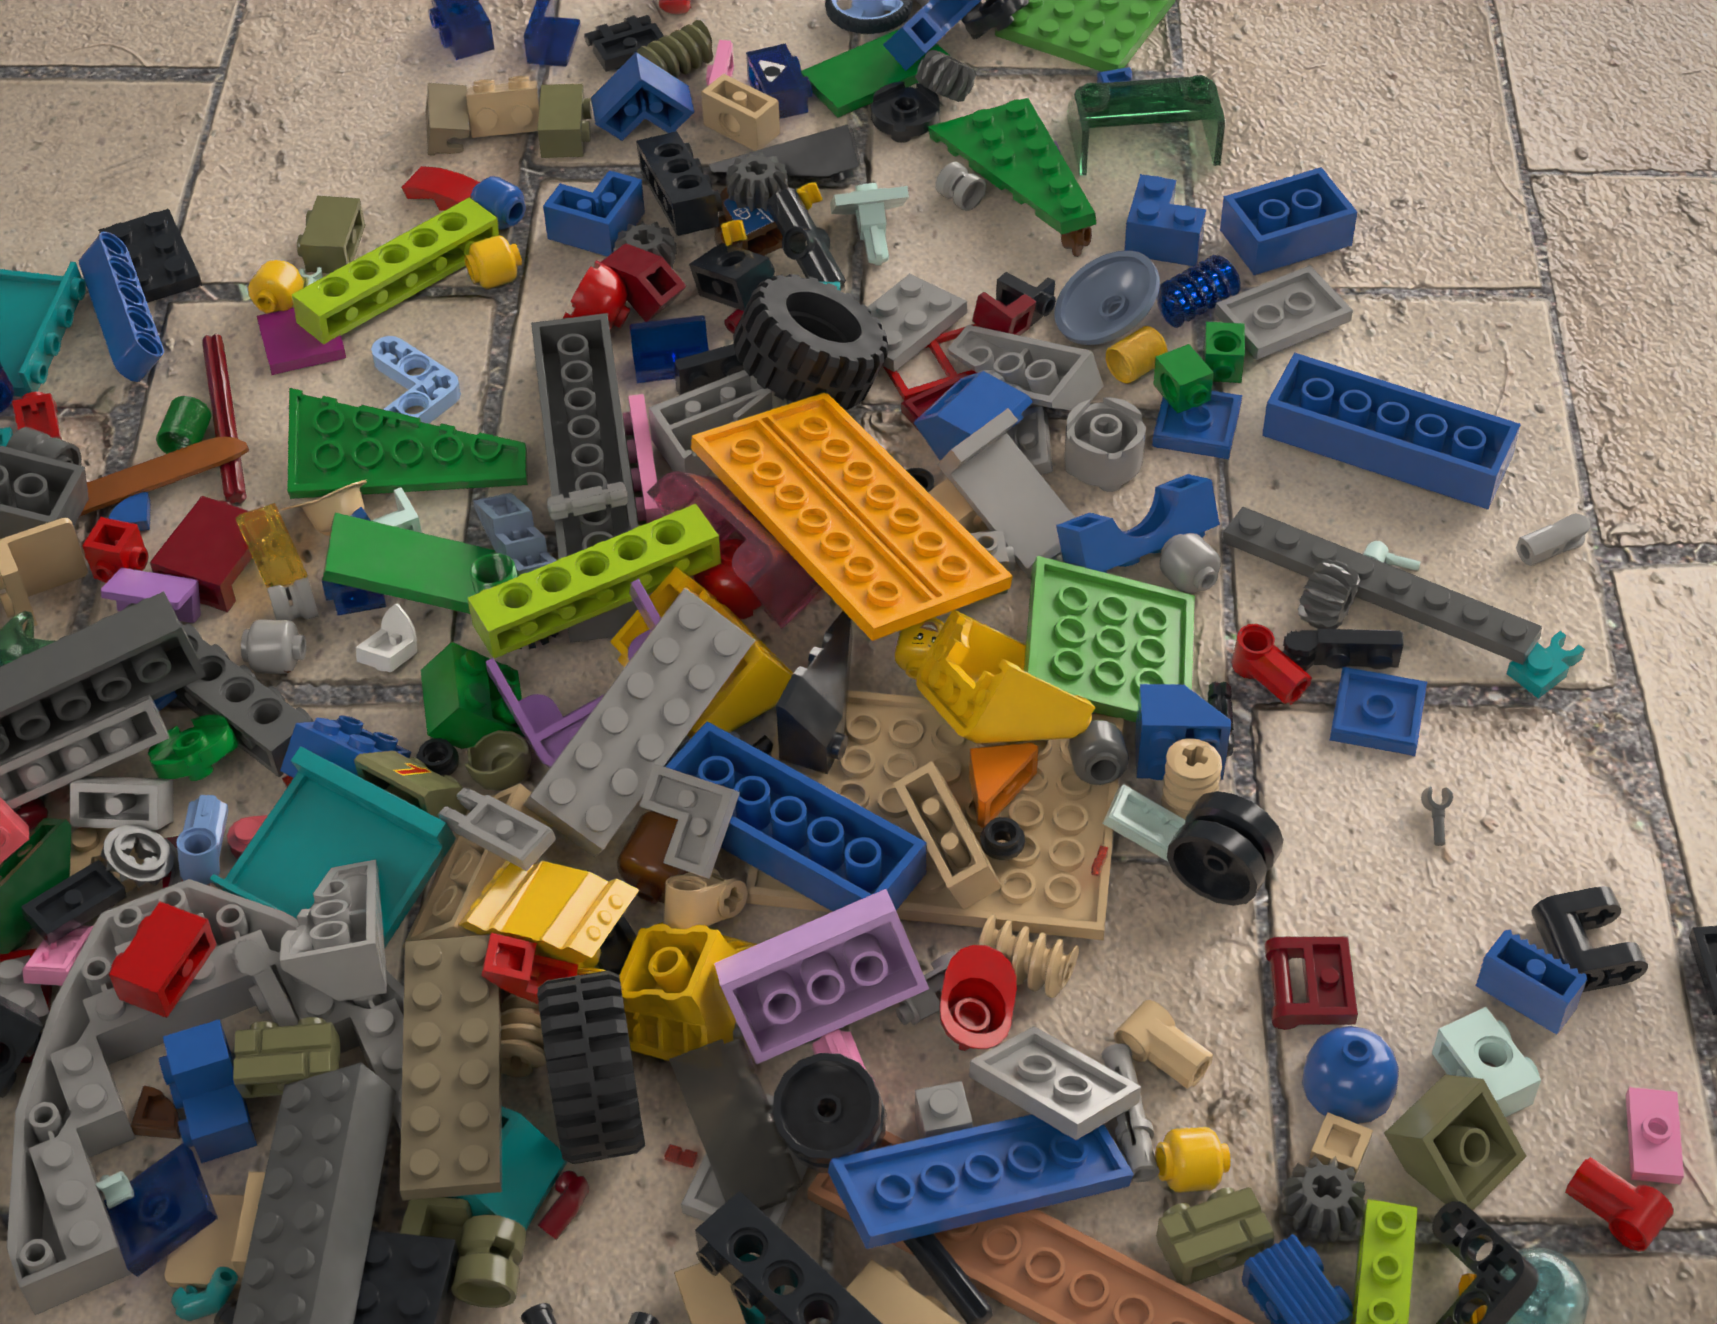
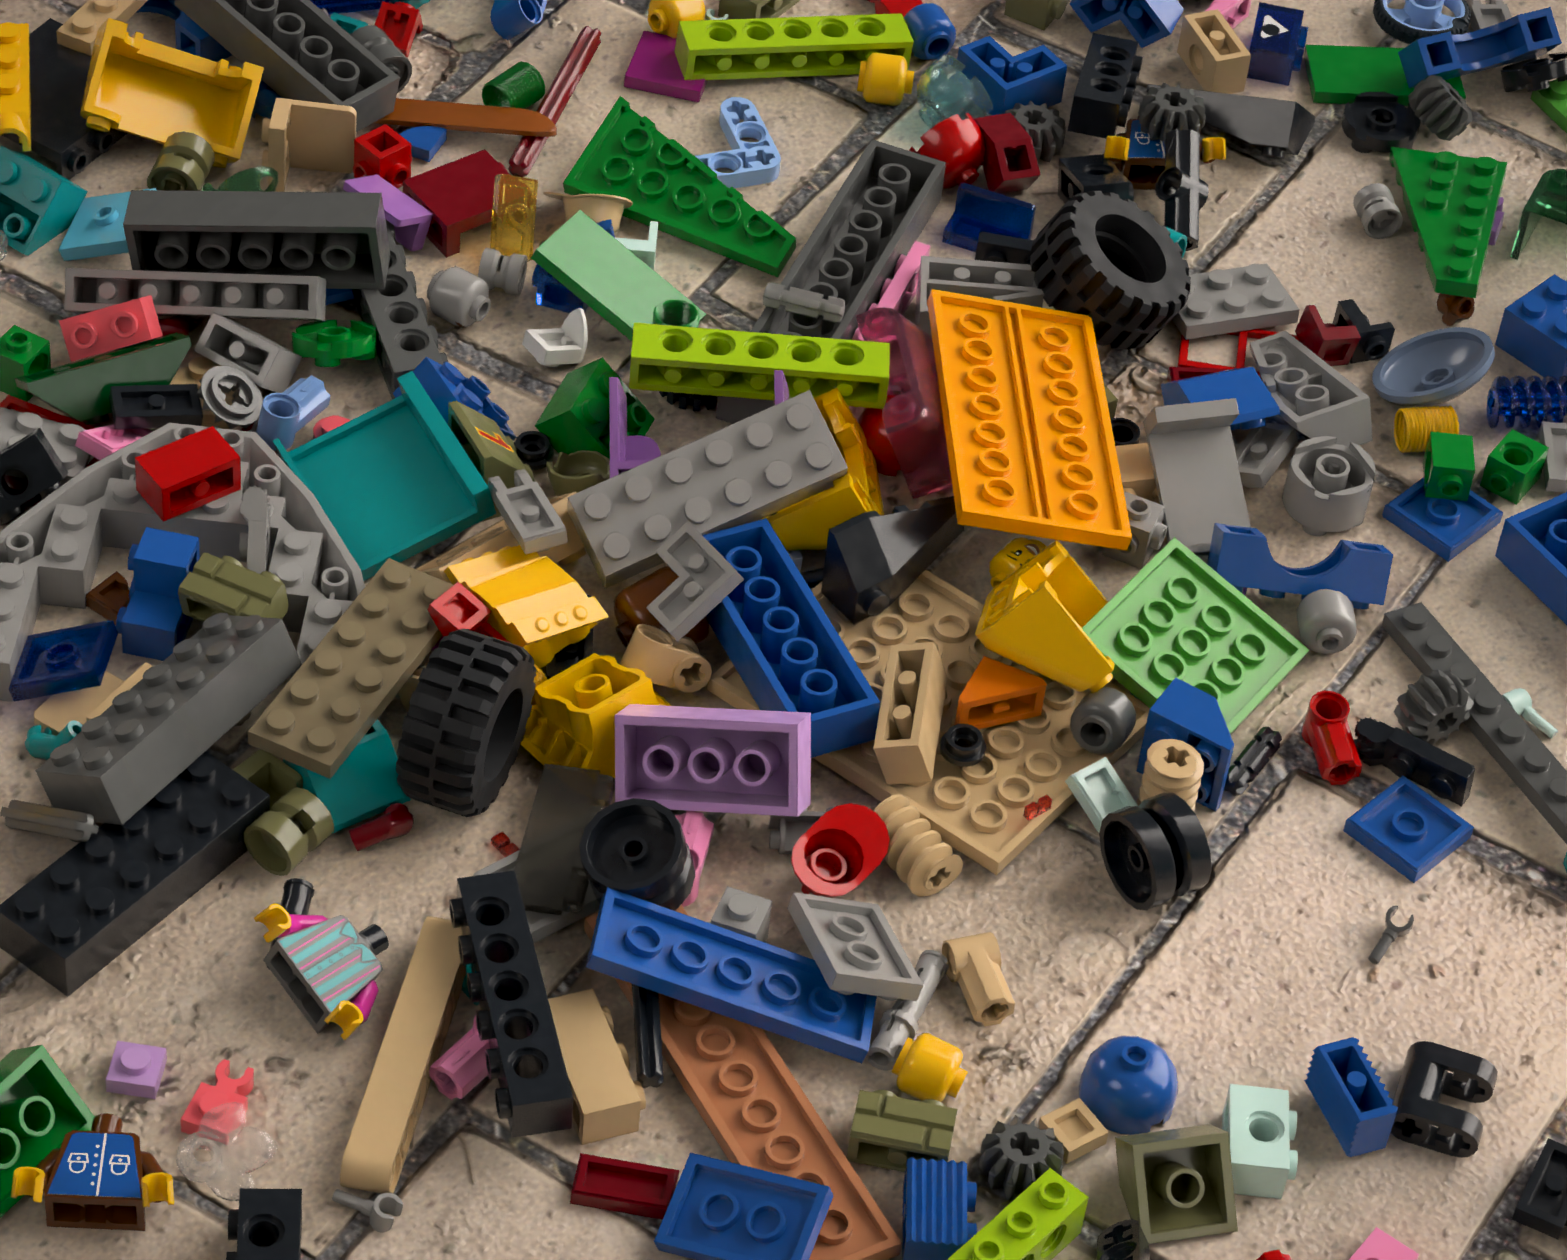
camera: 25 degrees right, 5 degrees down
light aqua hand [96,1171,134,1209] -> none
light grey wedge [280,860,386,1002] -> none
sand blue slope [473,493,557,576] -> none
light aqua piece [830,183,909,266] -> none
dark red plate [1264,936,1358,1030] -> none
none -> clear light blue cylinder [917,54,993,128]

